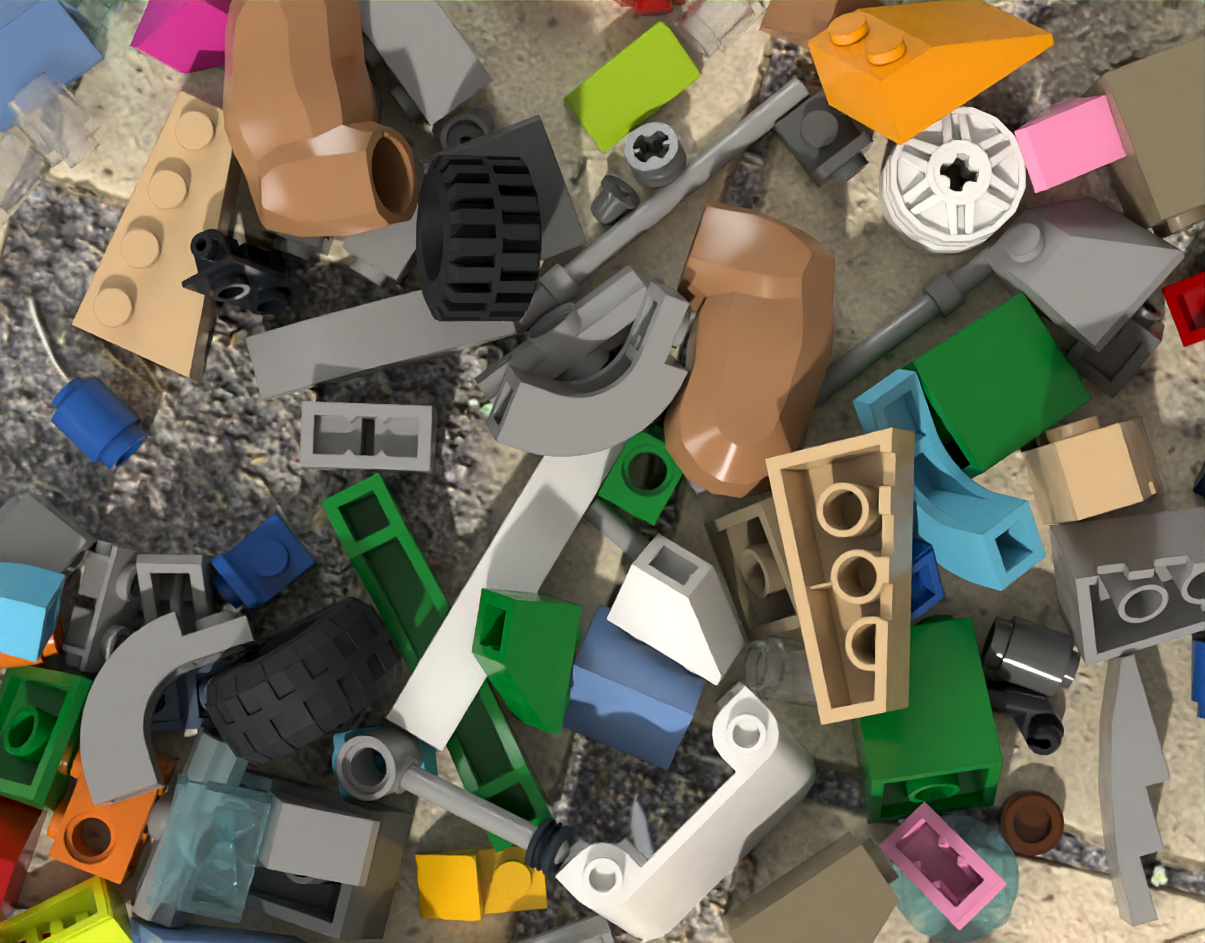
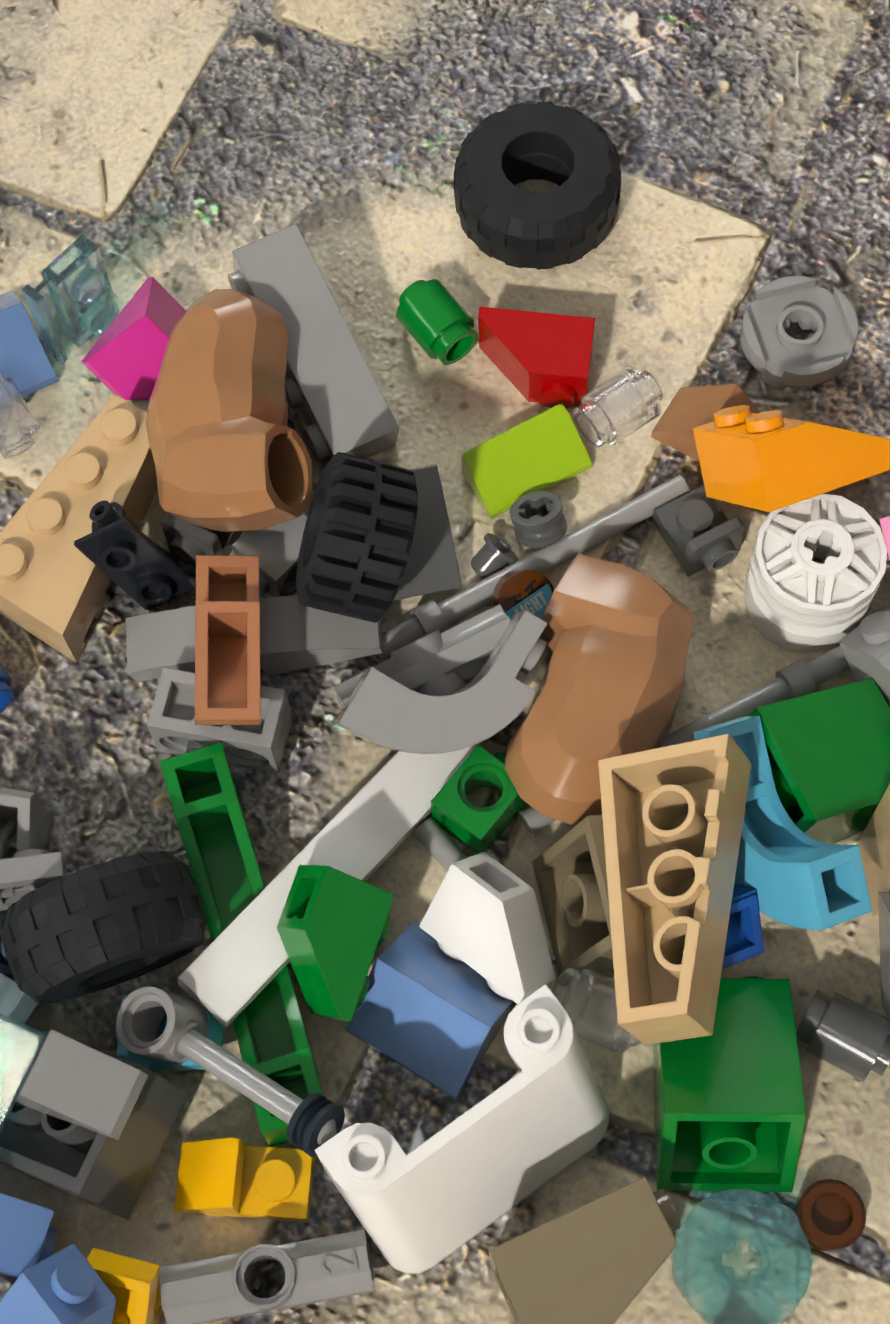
camera: 10 degrees right, 20 degrees down
blue bracket [211,513,318,611] -> none
bright pink slope [879,802,1007,931] -> none
black arm [985,679,1064,755] -> none
none -> nougat slope [195,555,261,725]
none -> tile [492,569,555,620]

